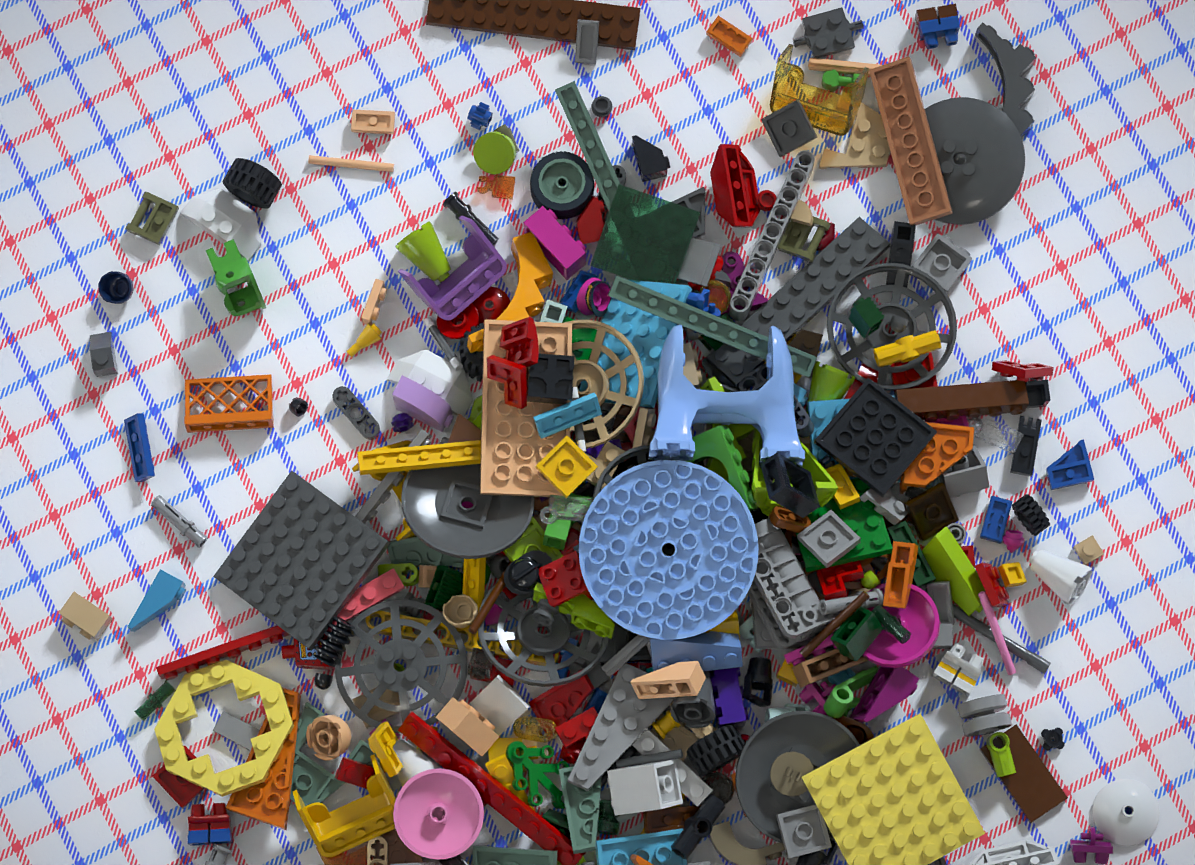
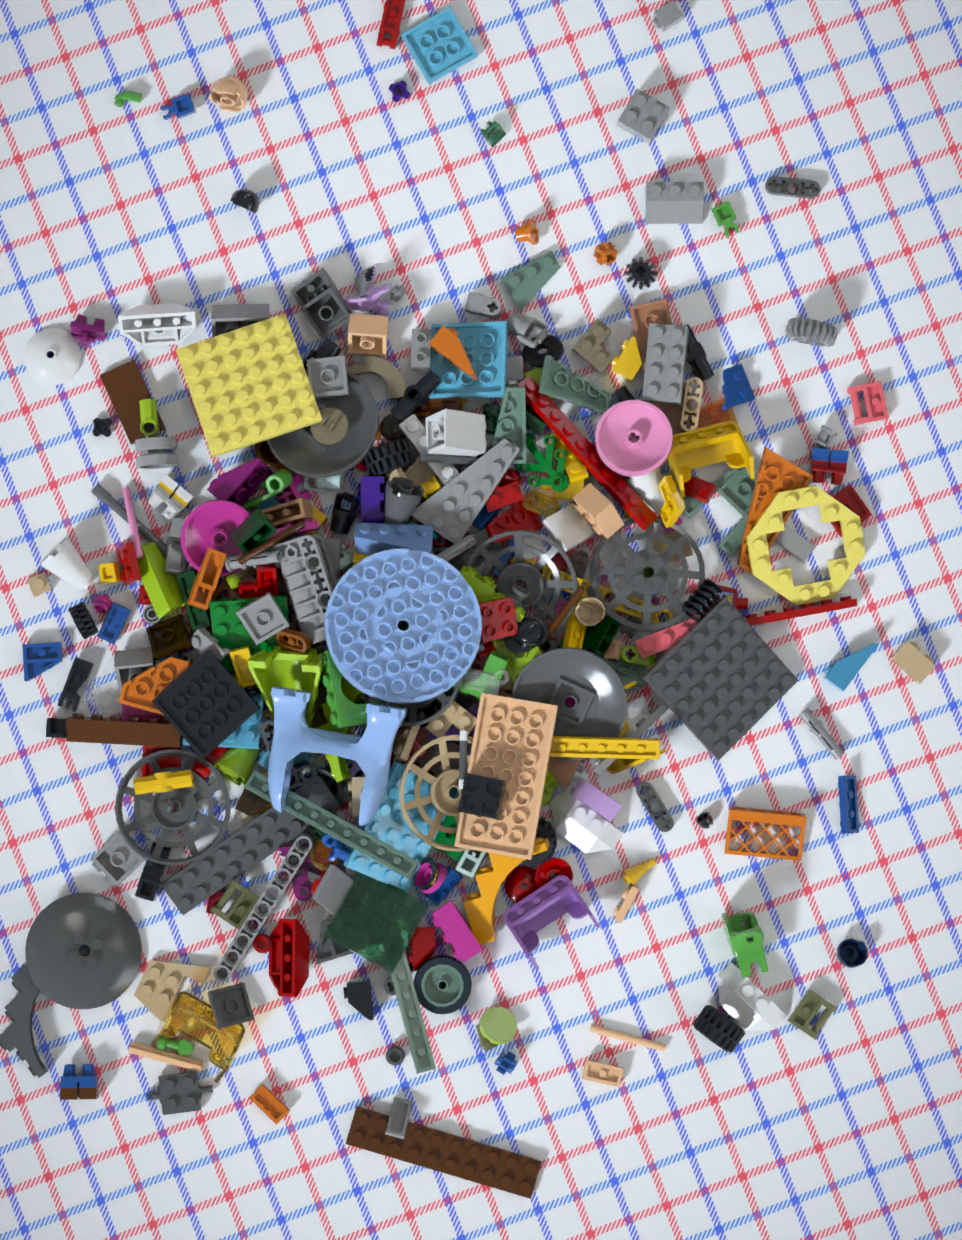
camera: 170 degrees left, 10 degrees up
dark grey slope [90,331,118,377] -> none
clear green pin [134,680,176,721] -> none
light nougat cylinder [306,715,352,761] -> none
black hinge [314,673,333,690] -> none
dark purple plate [391,413,414,432] -> none
lime cone [395,221,451,283] -> none
dark grey bar [423,317,463,371] -> none
black pin [443,192,499,246] -> none
clear orange plate [477,174,516,200] -> none
red plate [487,355,527,409] -> none
red slope [499,317,539,367] -> none
medium azure plate [533,393,602,439] -> none
yellow plate [535,435,598,498] -> none
light nougat slope [630,661,706,699] -> none
black window [760,453,820,518] -> none
tan tile [791,200,813,227] -> none
dark green brick [848,297,884,339] -> none
nougat plate [869,56,953,225] -> none
pin [872,605,911,644] -> none
clear hinge [967,418,984,435] -> none
red plate [991,360,1054,381] -> none

